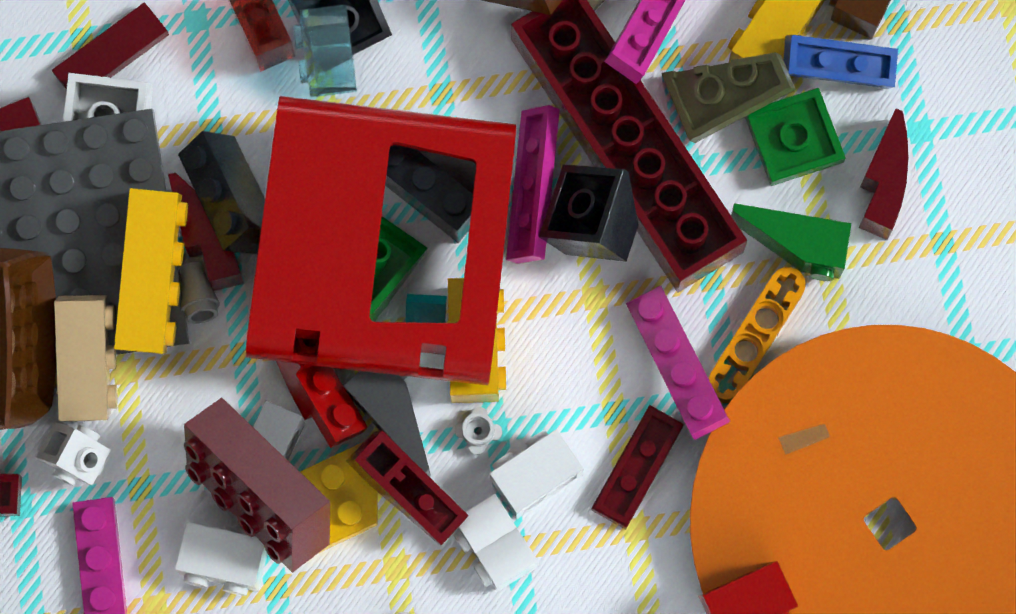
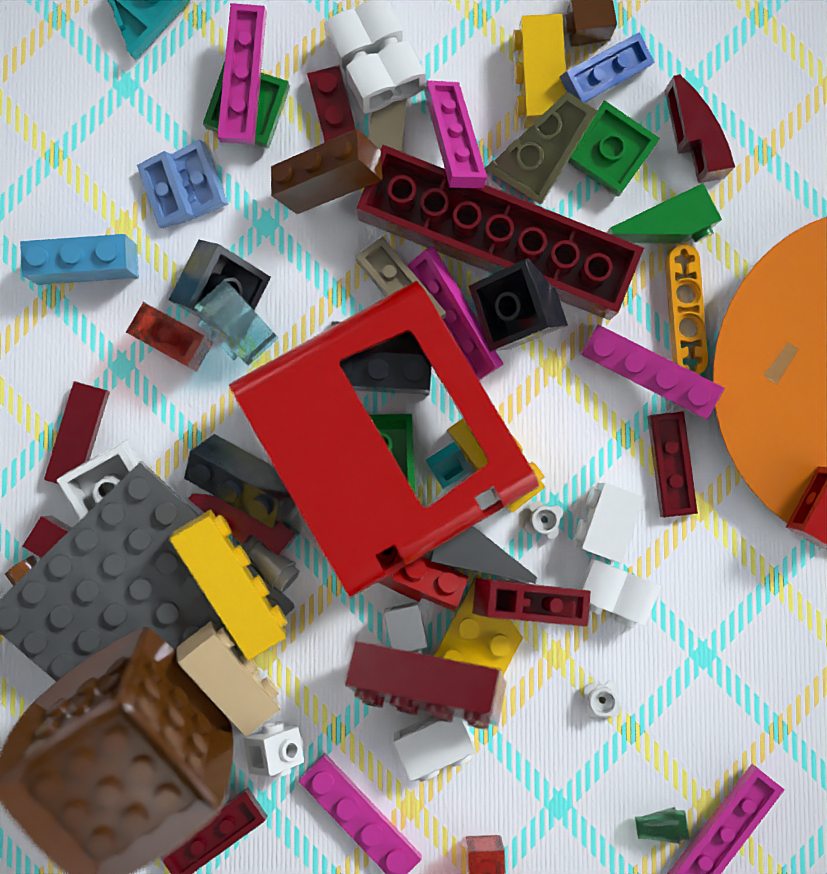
camera: 35 degrees left, 10 degrees up
none -> dark tan plate [355,236,446,320]

